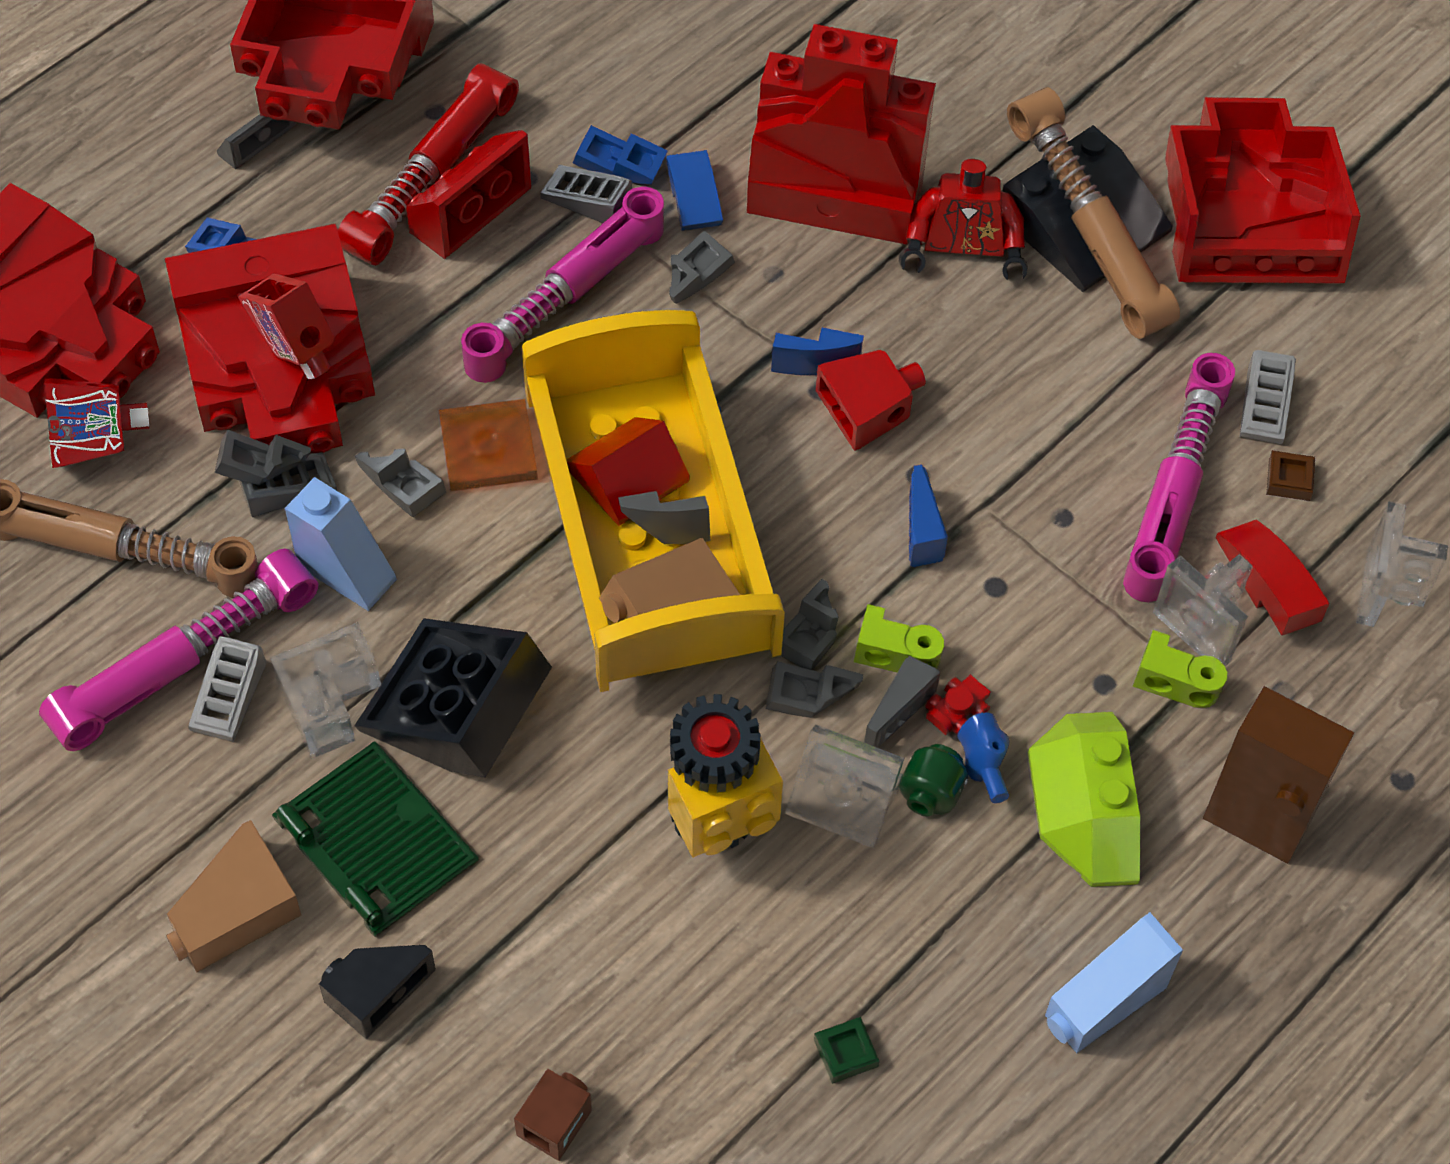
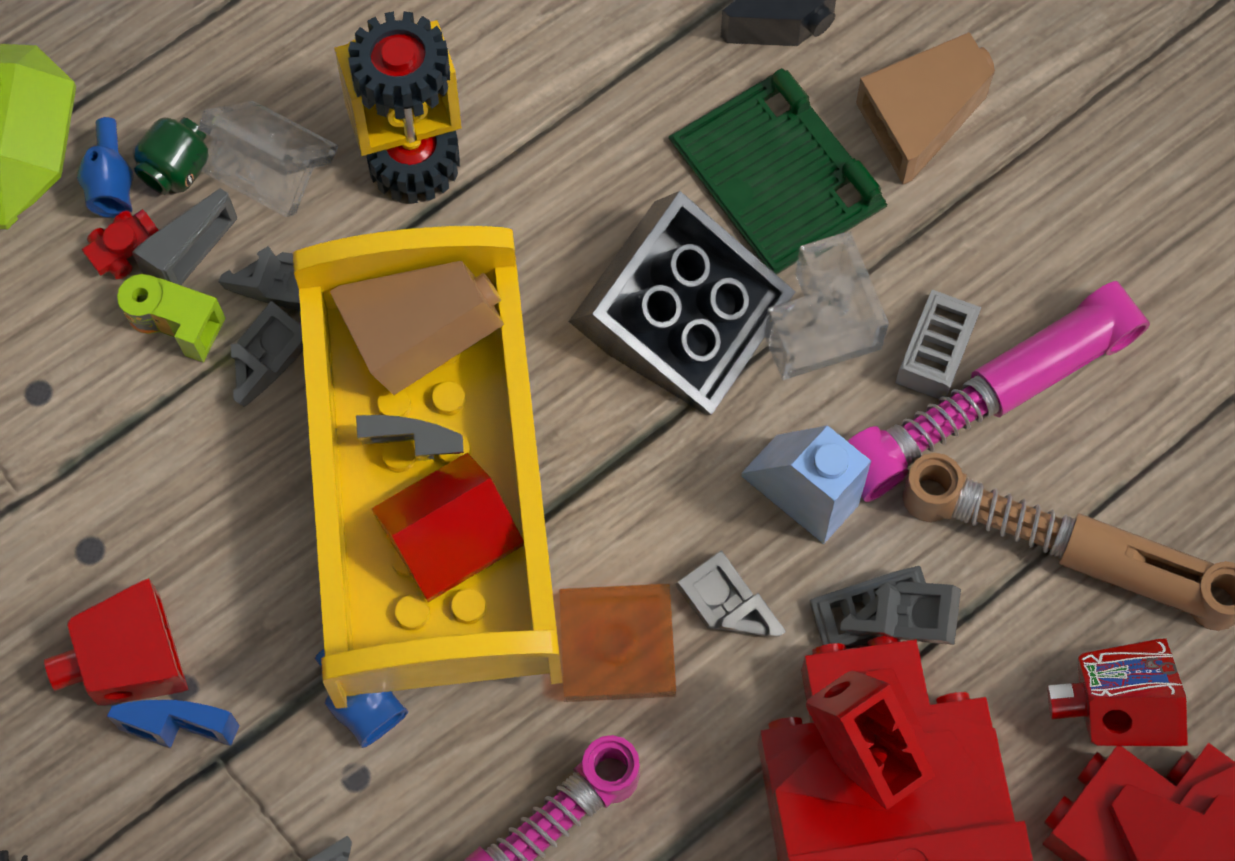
camera: 170 degrees left, 10 degrees up
blue slope [909,464,948,567] -> none

